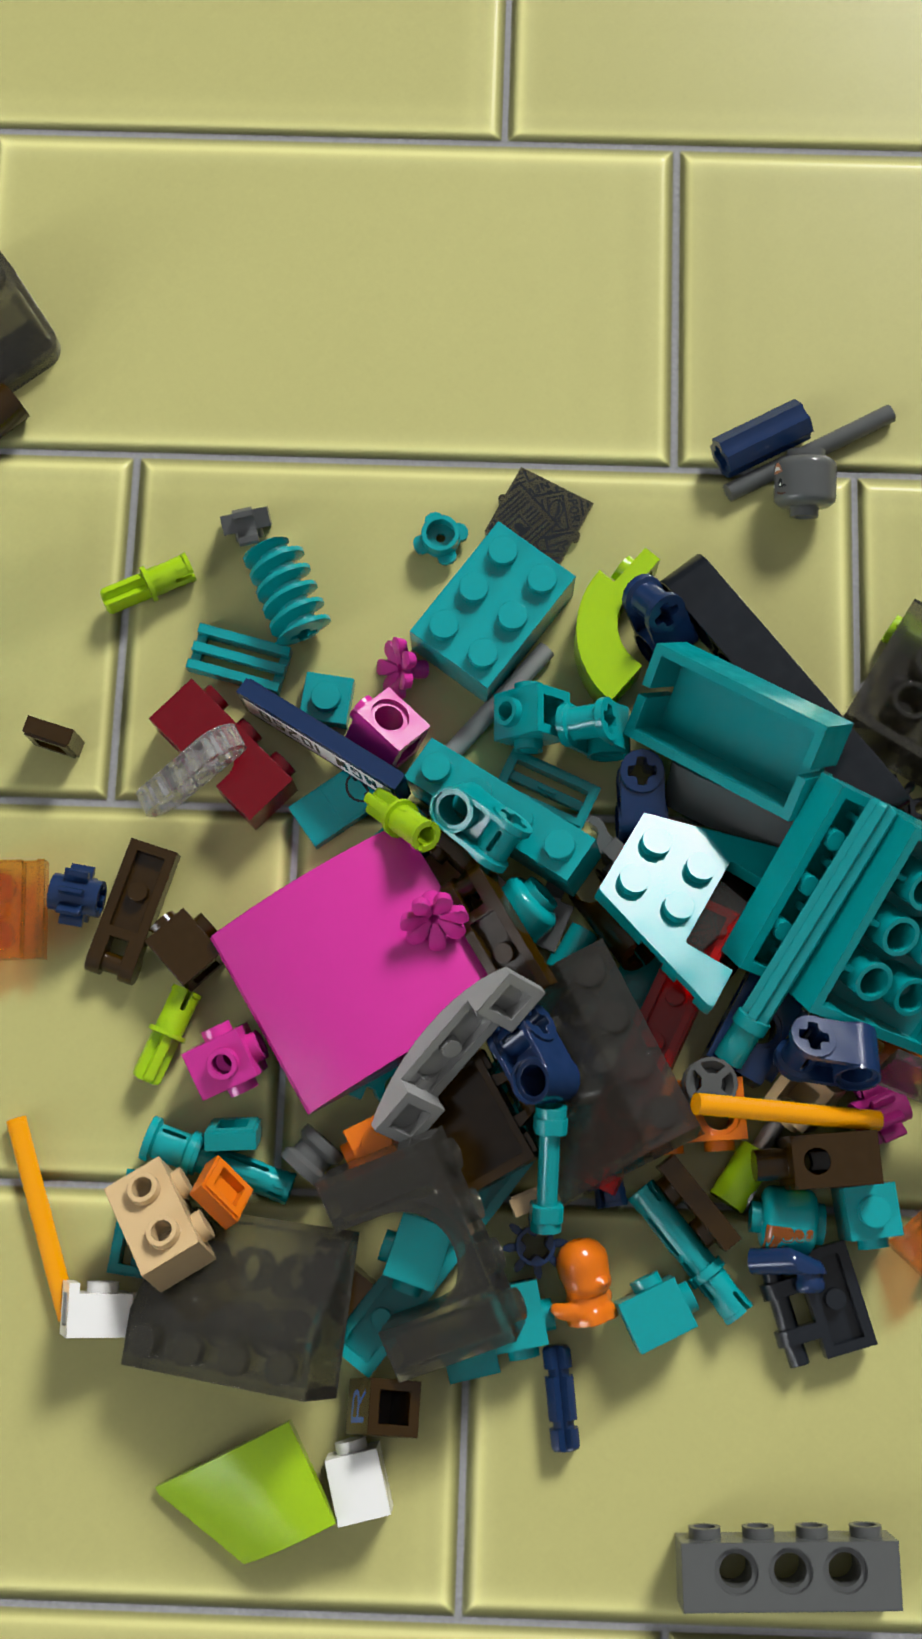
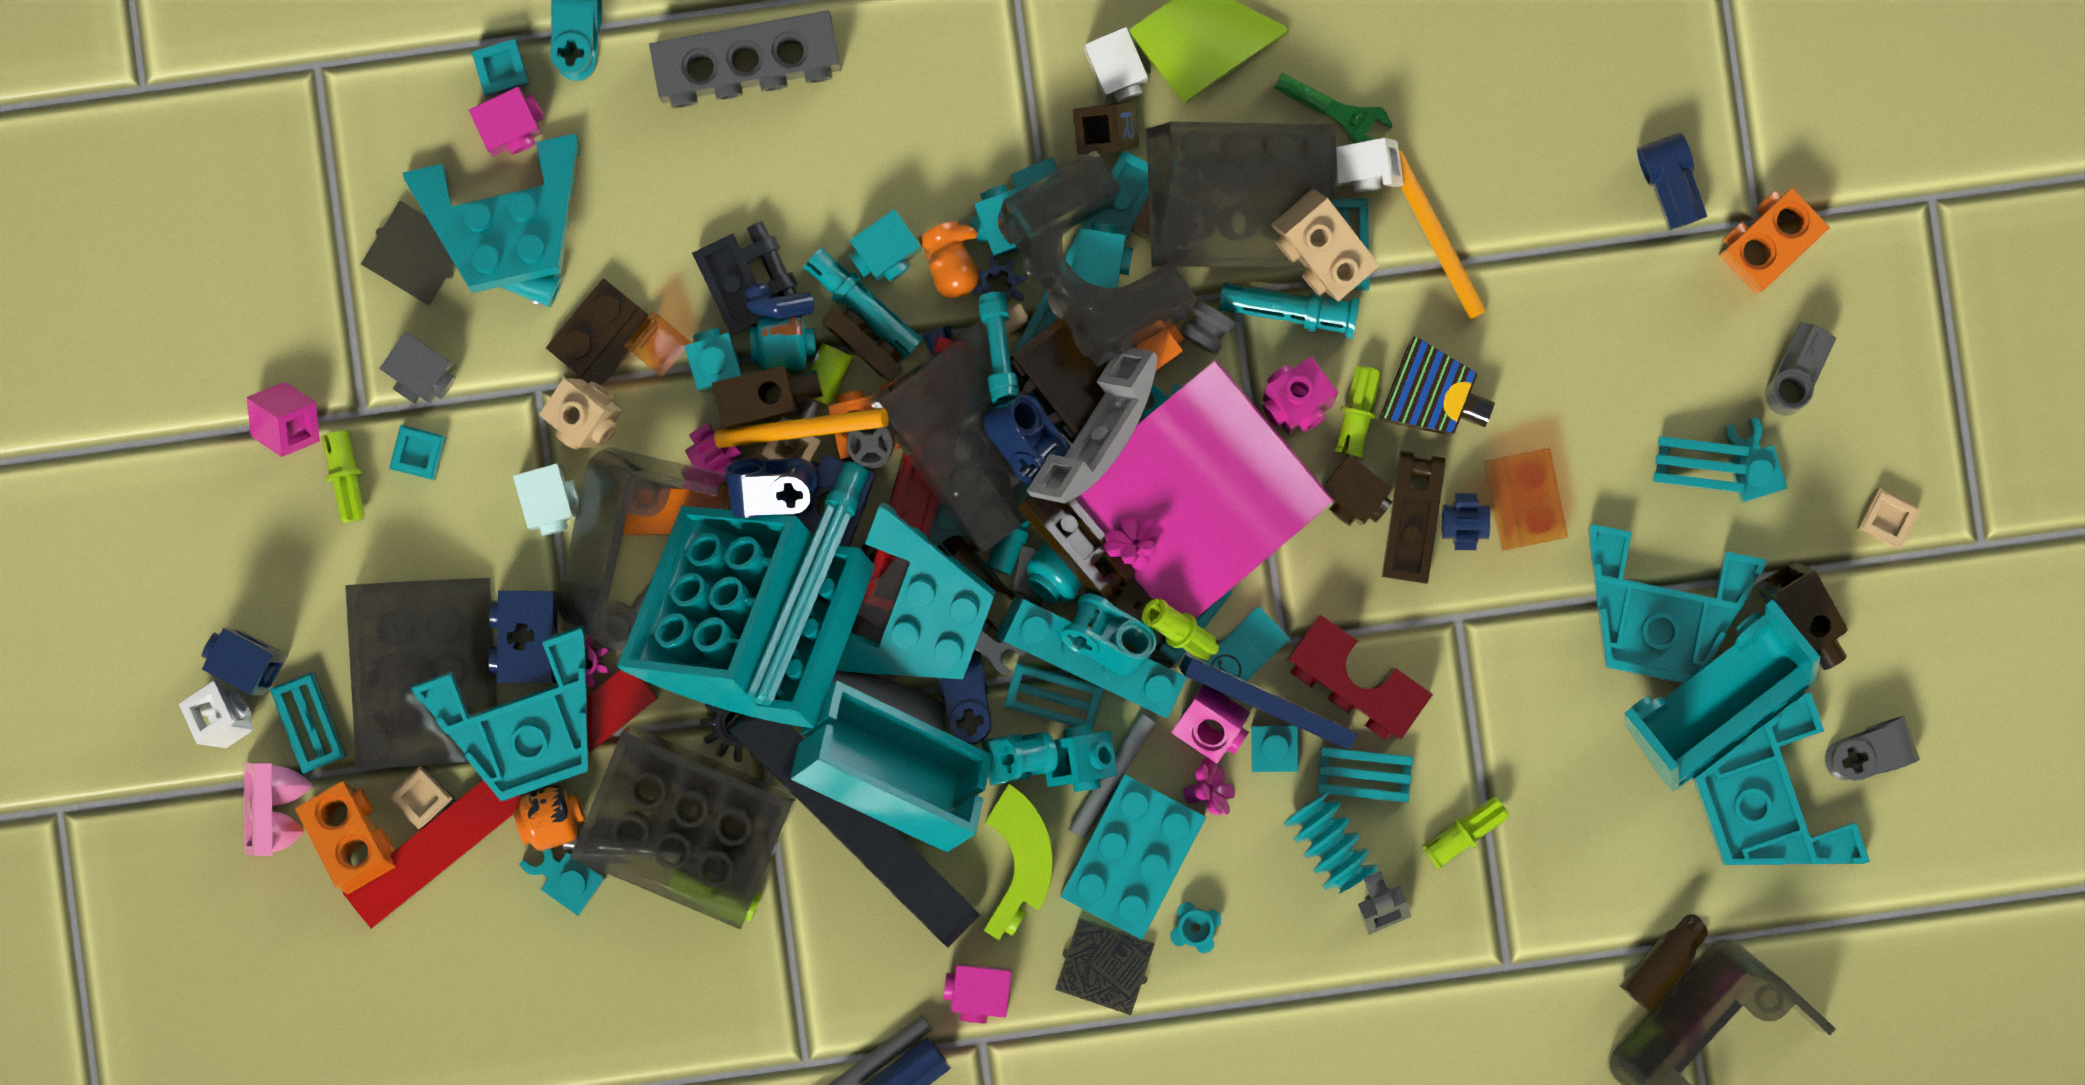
camera: 170 degrees right, 10 degrees up
dark brown tile [22,715,85,759] -> none
clear beam [136,723,247,817] -> none
orange tile [189,1155,253,1230] -> none
teal tile [204,1117,262,1152] -> none
dark blue axle [542,1344,580,1453] -> none
dark blue piece [622,574,699,663] -> none
dark grey head [773,447,837,519] -> none
none -> dark pink brick [943,963,1012,1023]
none -> green piece [1274,72,1393,144]
none -> torso [1379,336,1495,436]

